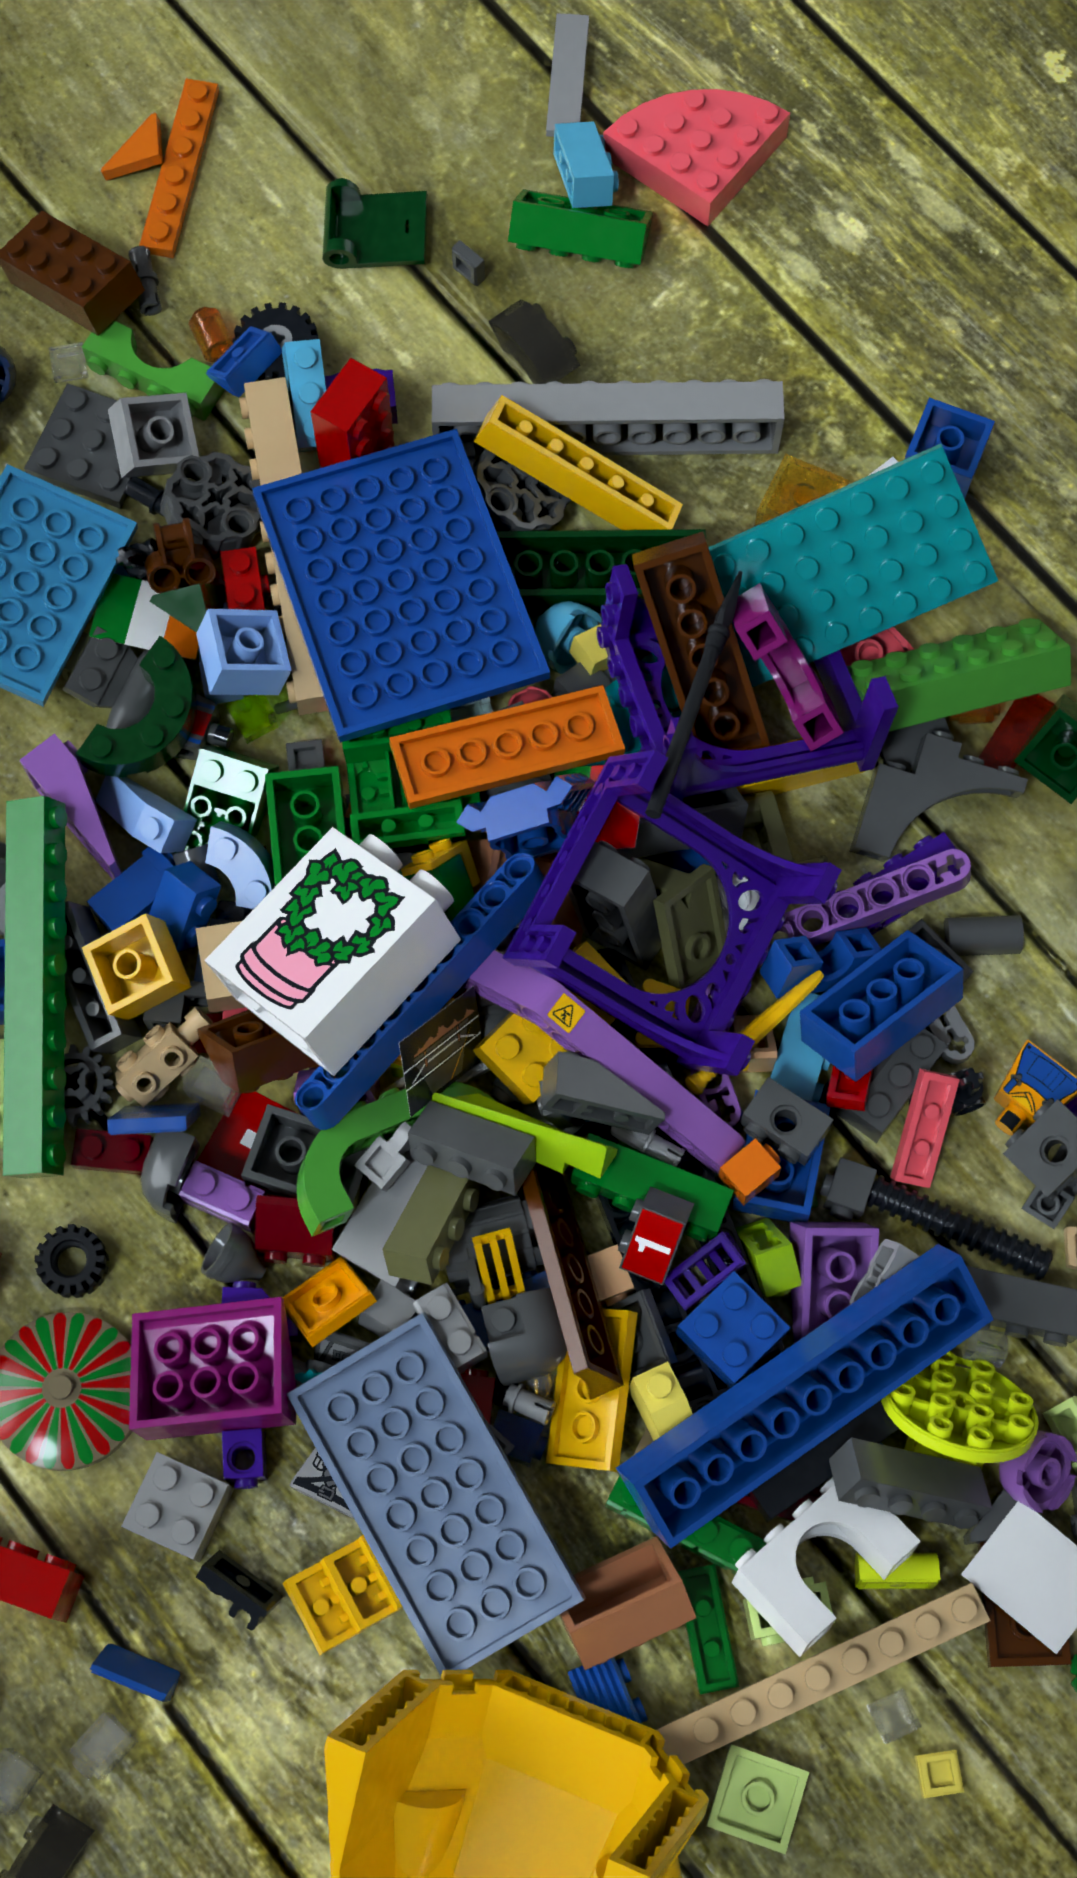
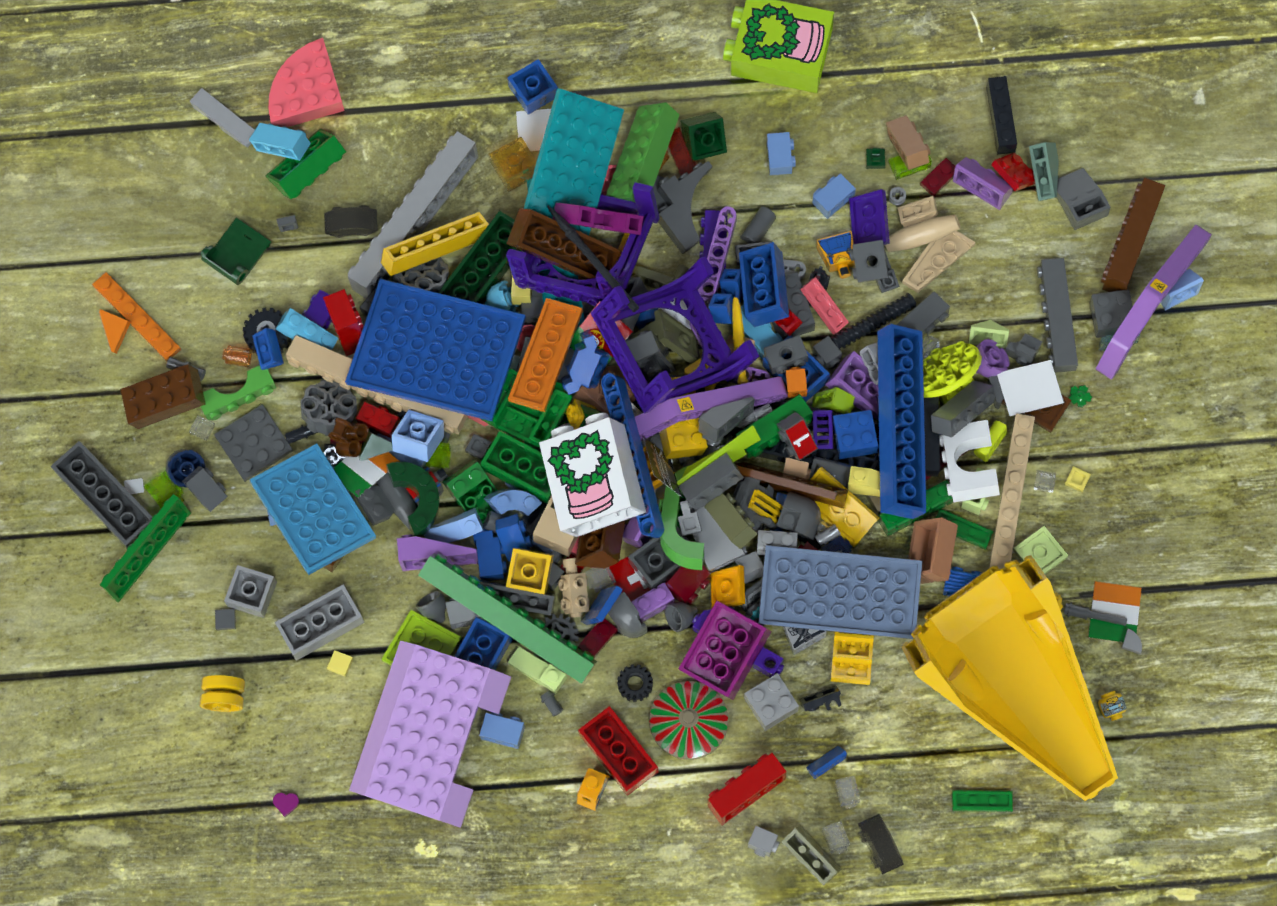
camera: 50 degrees left, 0 degrees up
light grey brick [108,393,199,478] -> none

